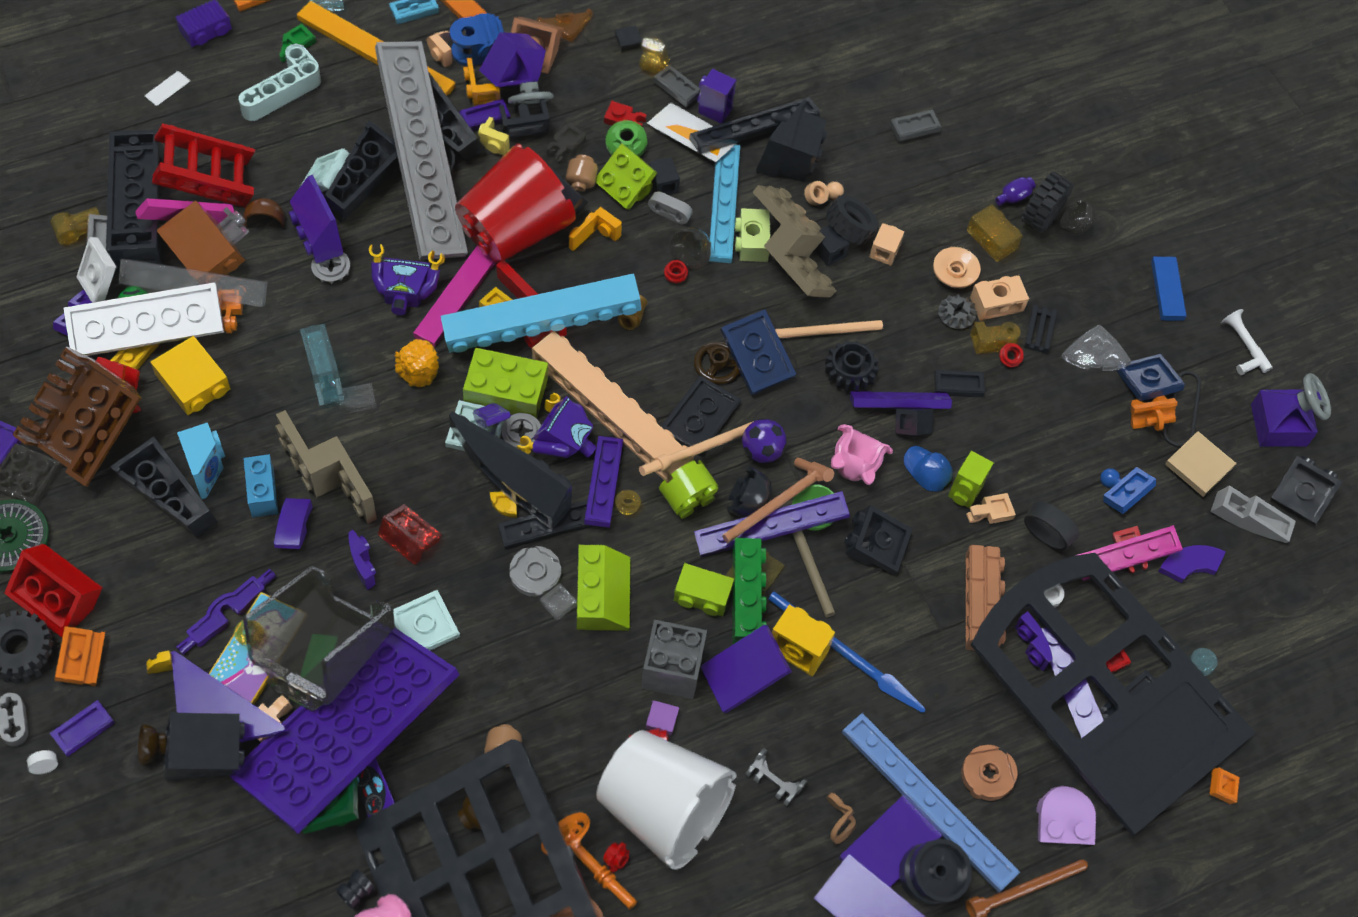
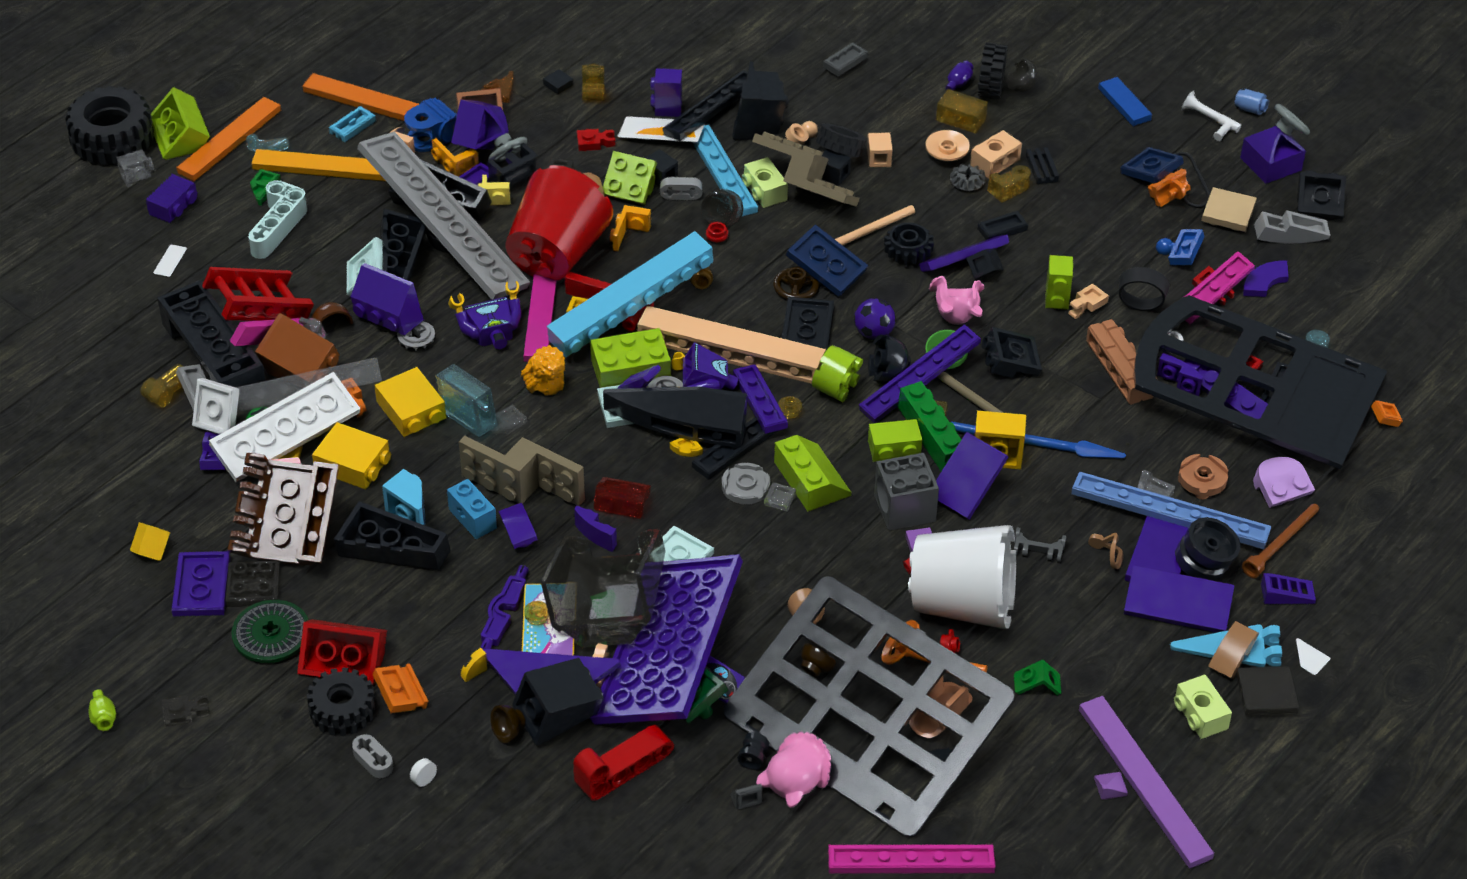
camera: 20 degrees left, 15 degrees down
dark purple tile [50,700,115,757] -> none
bright green piece [606,120,647,157] -> none
light nougat bar [639,421,754,476] -> none
dark grey plate [653,65,701,107] -> none
nougat bar [722,458,834,543] -> none
blue piece [904,446,953,492] -> none
red plate [999,343,1024,367] -> none
clear brick [1062,325,1131,371] -> none
none -> yellow brick [375,367,446,437]
none -> red beam [573,725,674,800]
none -> clear tile [1138,470,1175,497]
none -> medium blue brick [1235,89,1269,115]

